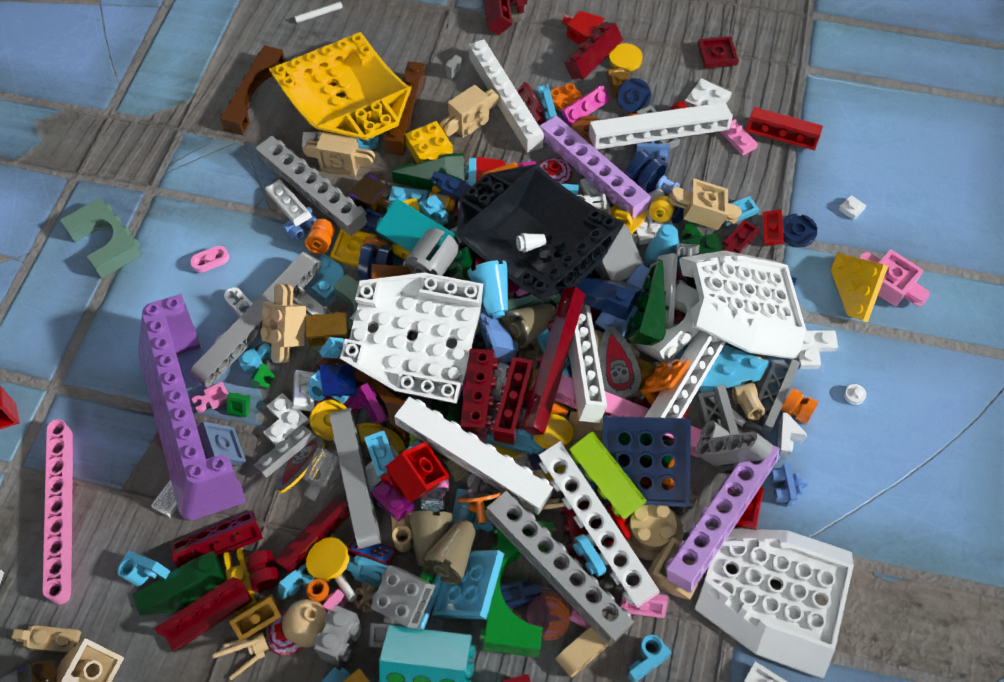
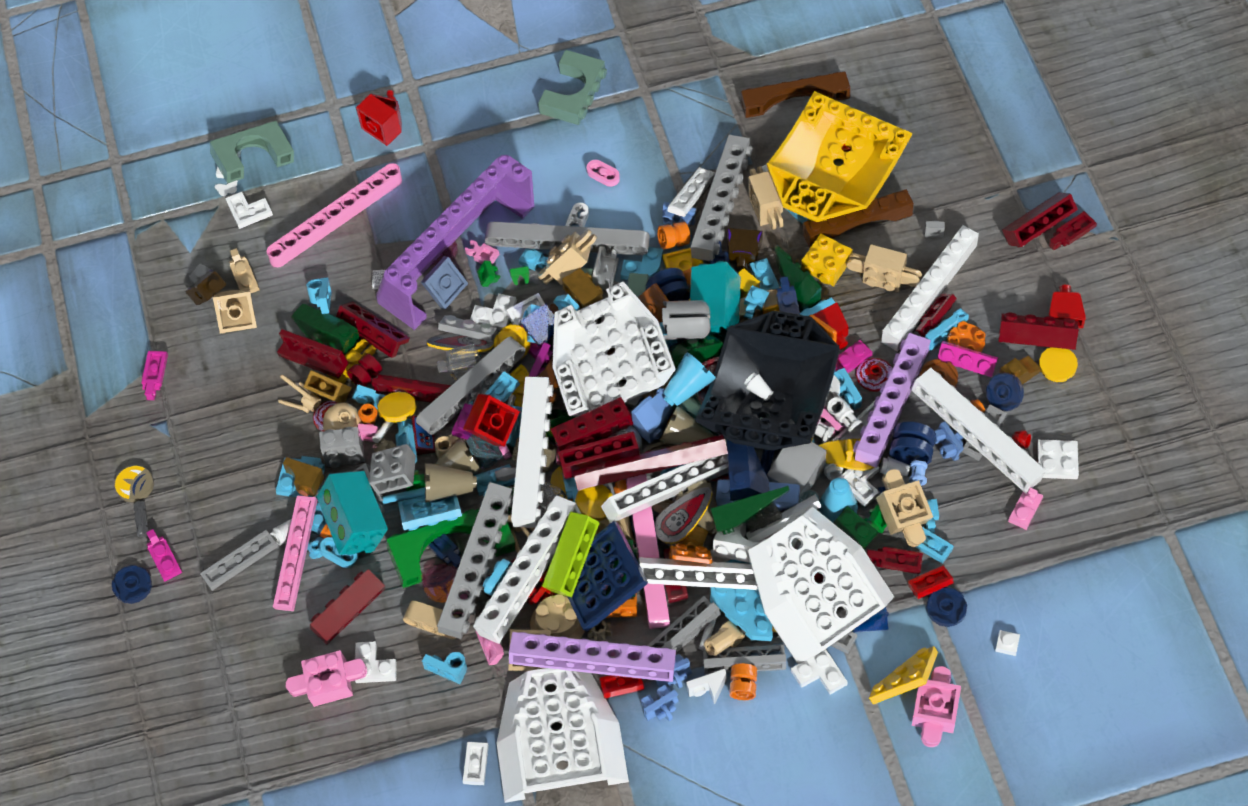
camera: 65 degrees right, 0 degrees up
white bar [295,2,343,23] -> none
orange shield [457,490,501,523] -> none
yellow head [649,195,675,223] -> none
light grey plate [676,243,700,257] -> none
light grey beam [696,421,772,466] -> none
dark red plate [698,36,739,69] -> none
red brick [746,107,823,151] -> none
white tile [844,384,866,405] -> none

